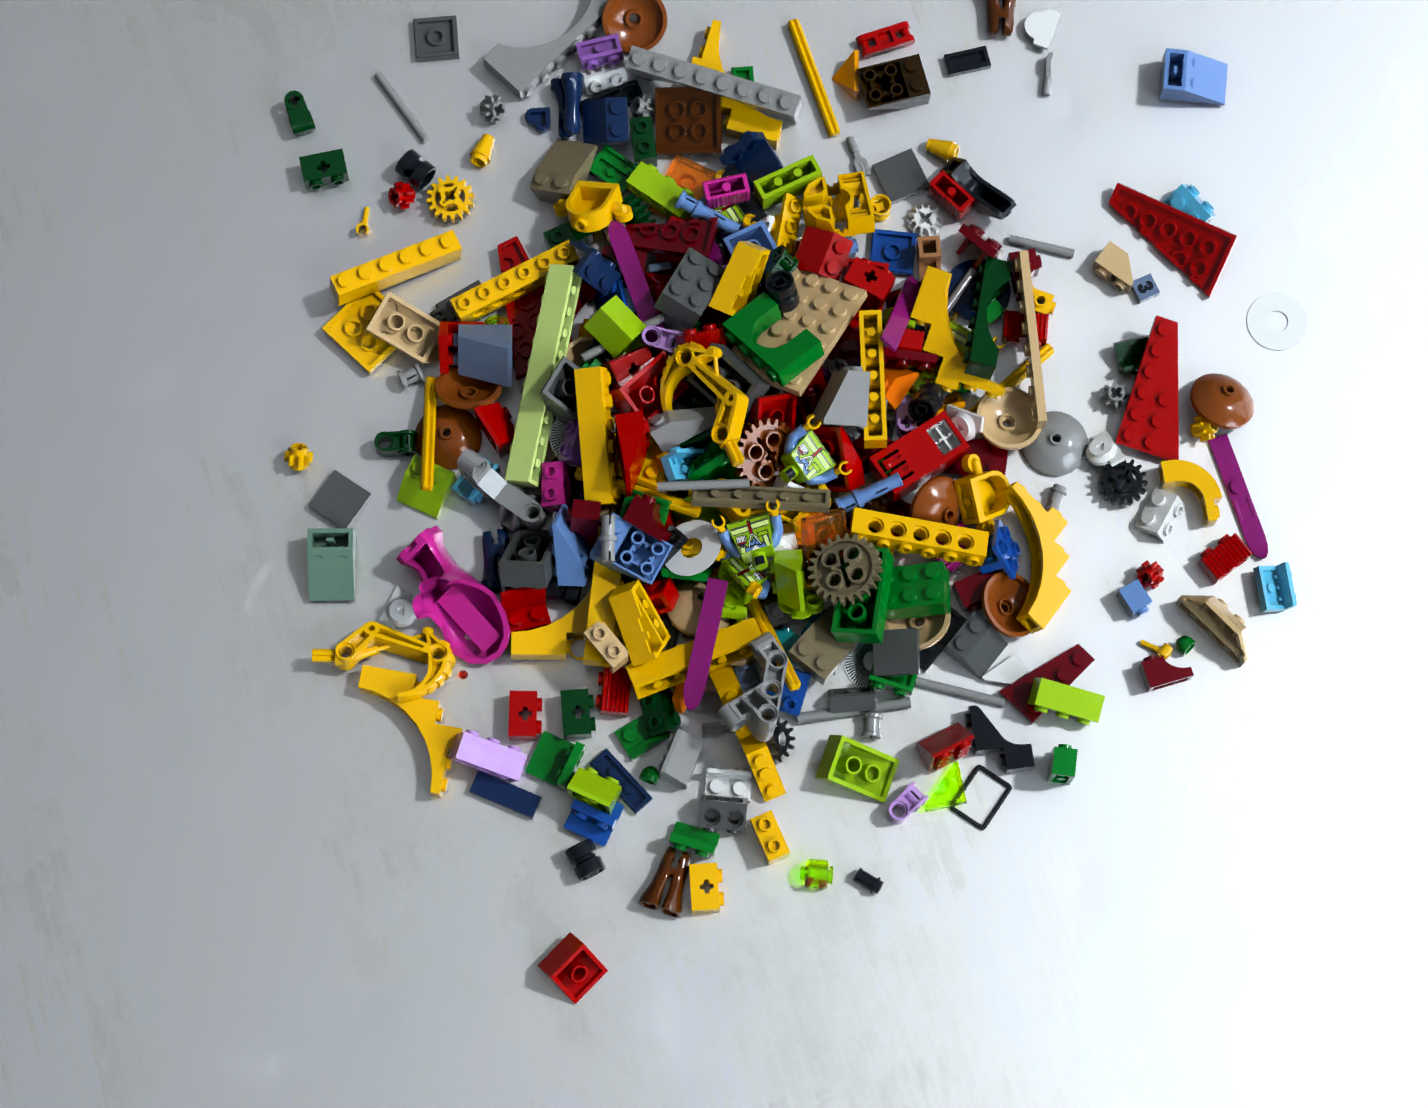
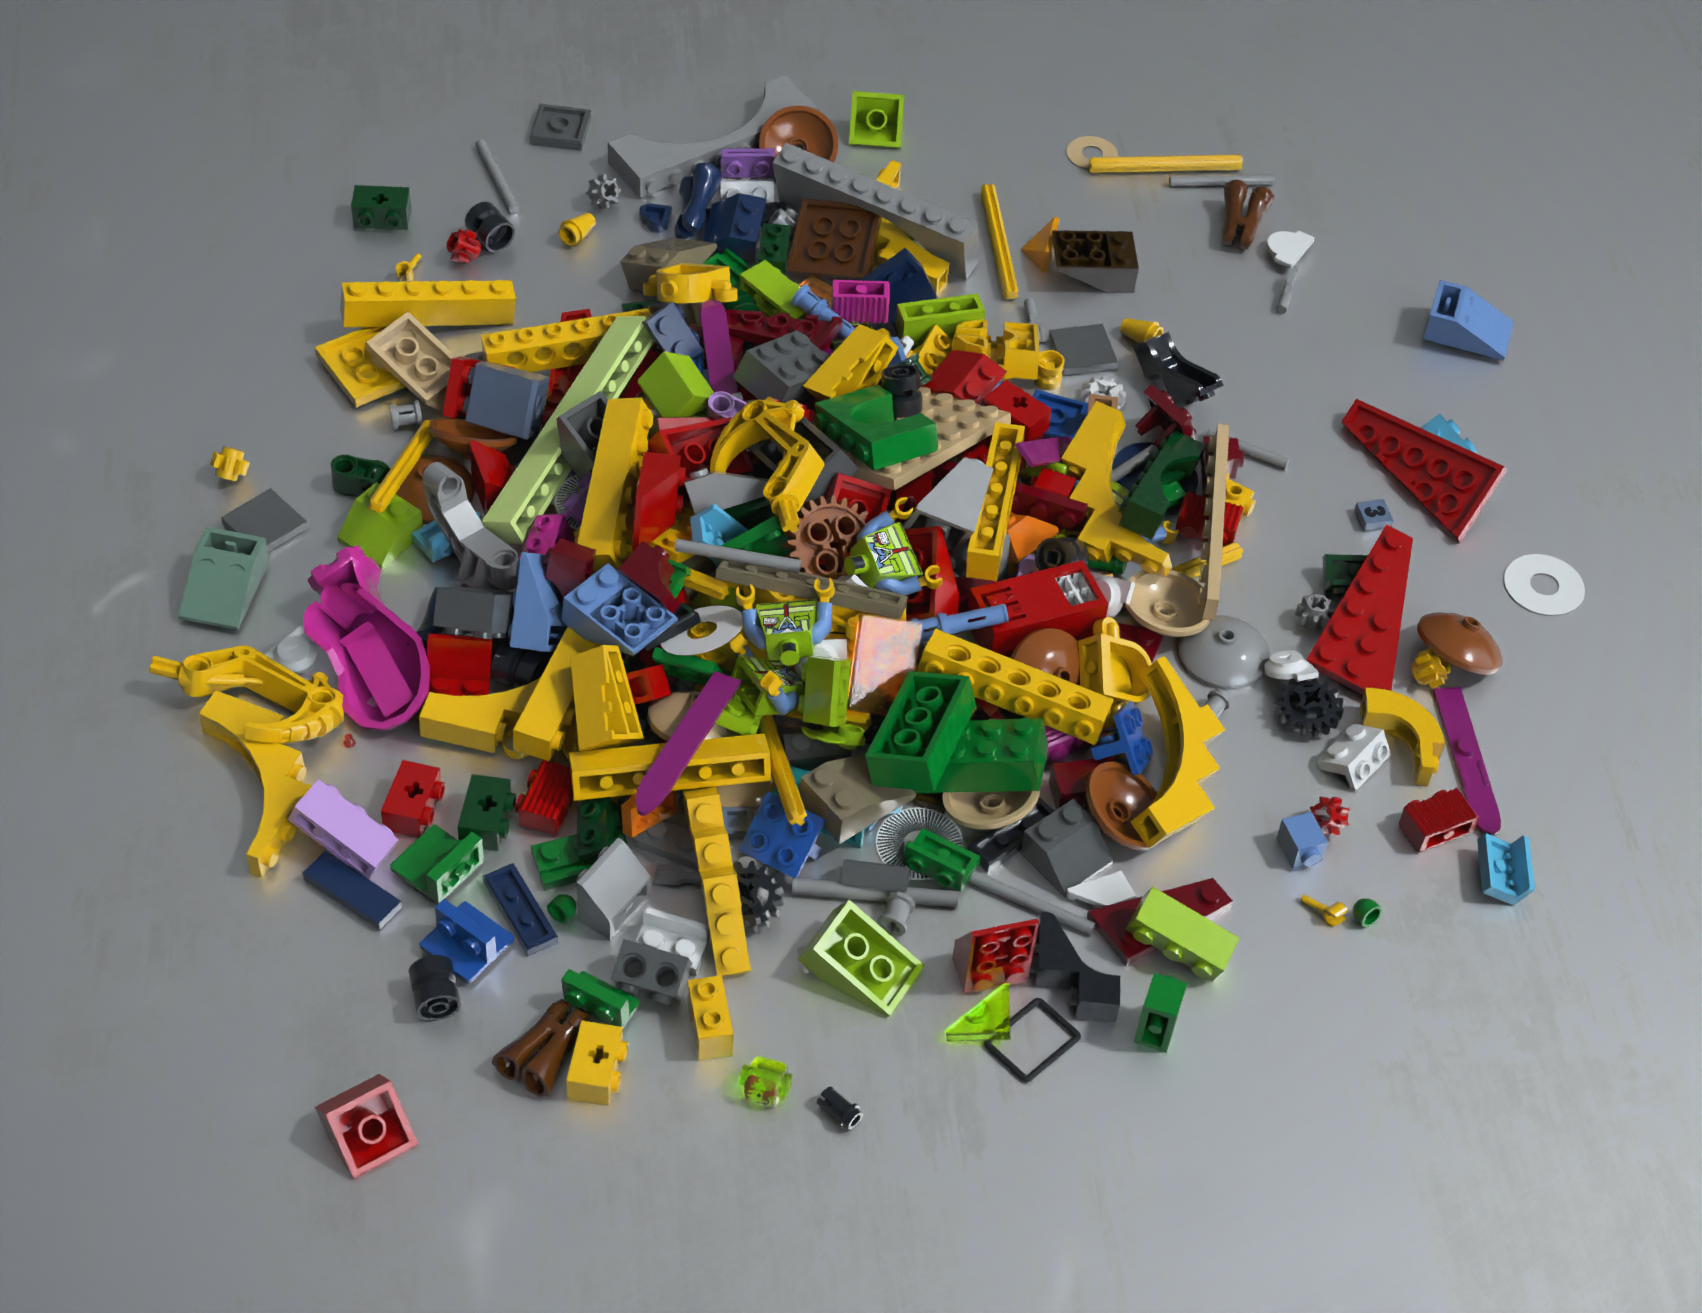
camera: 10 degrees right, 25 degrees down
dark green piece [284,90,316,136] -> none
yellow gear [426,175,475,223] -> none
lime slope [567,767,622,815] -> none
tan window [583,621,630,674] -> none
light grey pin [599,515,617,563] -> none
light grey connector [718,632,788,742] -> none
dark tan gear [808,533,883,607] -> none
red plate [855,21,916,60] -> none
dark grey tile [873,628,920,677] -> none
lavender piece [886,781,929,825] -> none
red brick [928,170,975,221] -> none
black tile [943,46,991,77] -> none
tan slope [1092,241,1133,294] -> none
dark red arch [1139,655,1194,693] -> none
tan wedge [1175,595,1248,667] -> none

